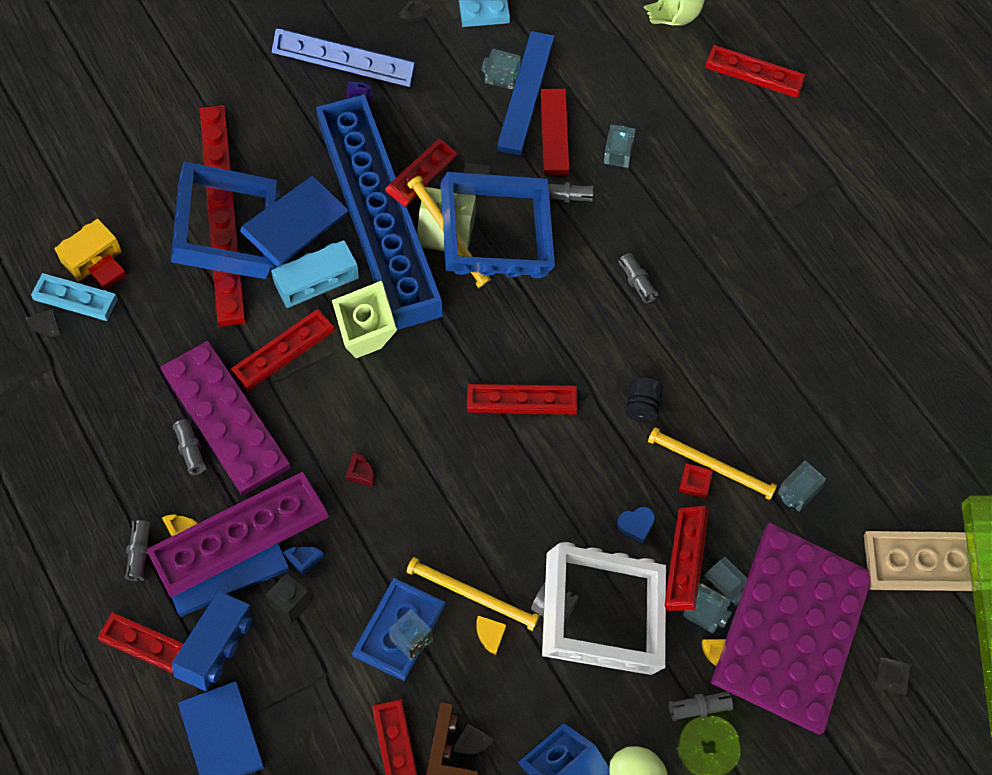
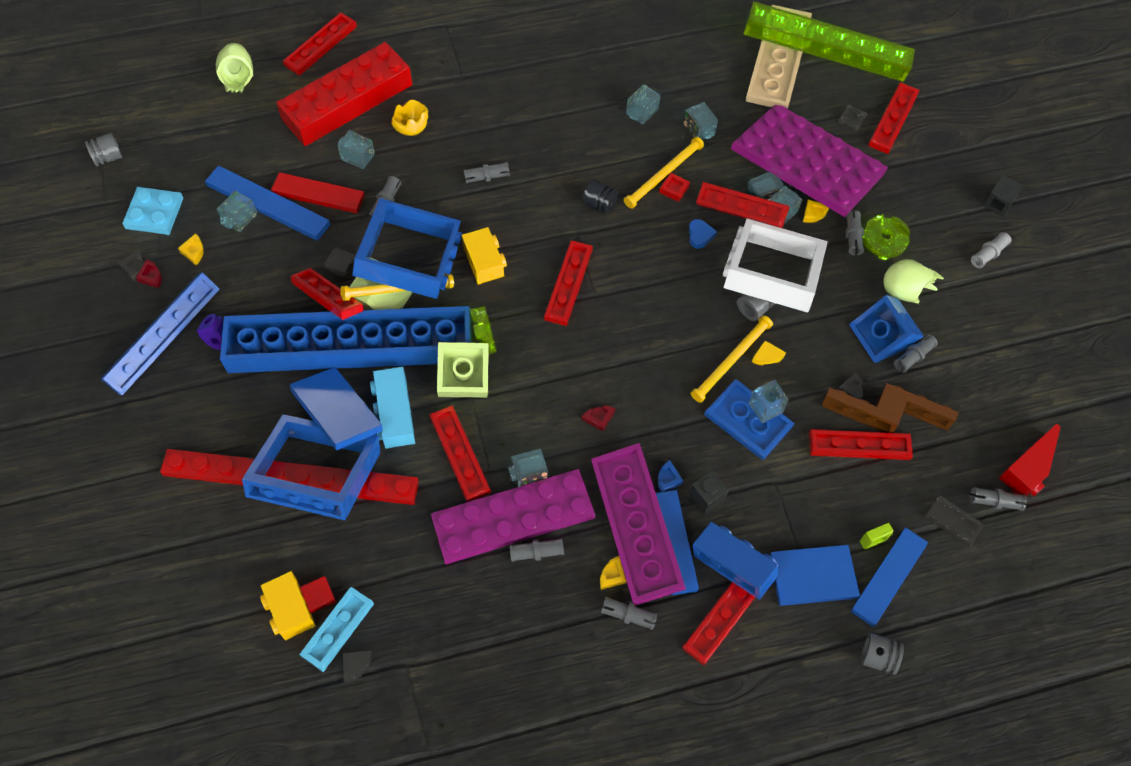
camera: 75 degrees left, 0 degrees up
none -> dark red tile [136,259,162,289]
none -> yellow tile [178,234,204,265]
none -> red brick [276,42,412,146]
none -> yellow hair [391,100,428,136]
none -> yellow brick [462,227,507,284]
none -> clear neon green plate [470,306,497,355]
none -> clear light blue brick [508,449,548,487]
none -> clear light blue brick [626,84,660,124]
none -> red tile [868,83,920,154]

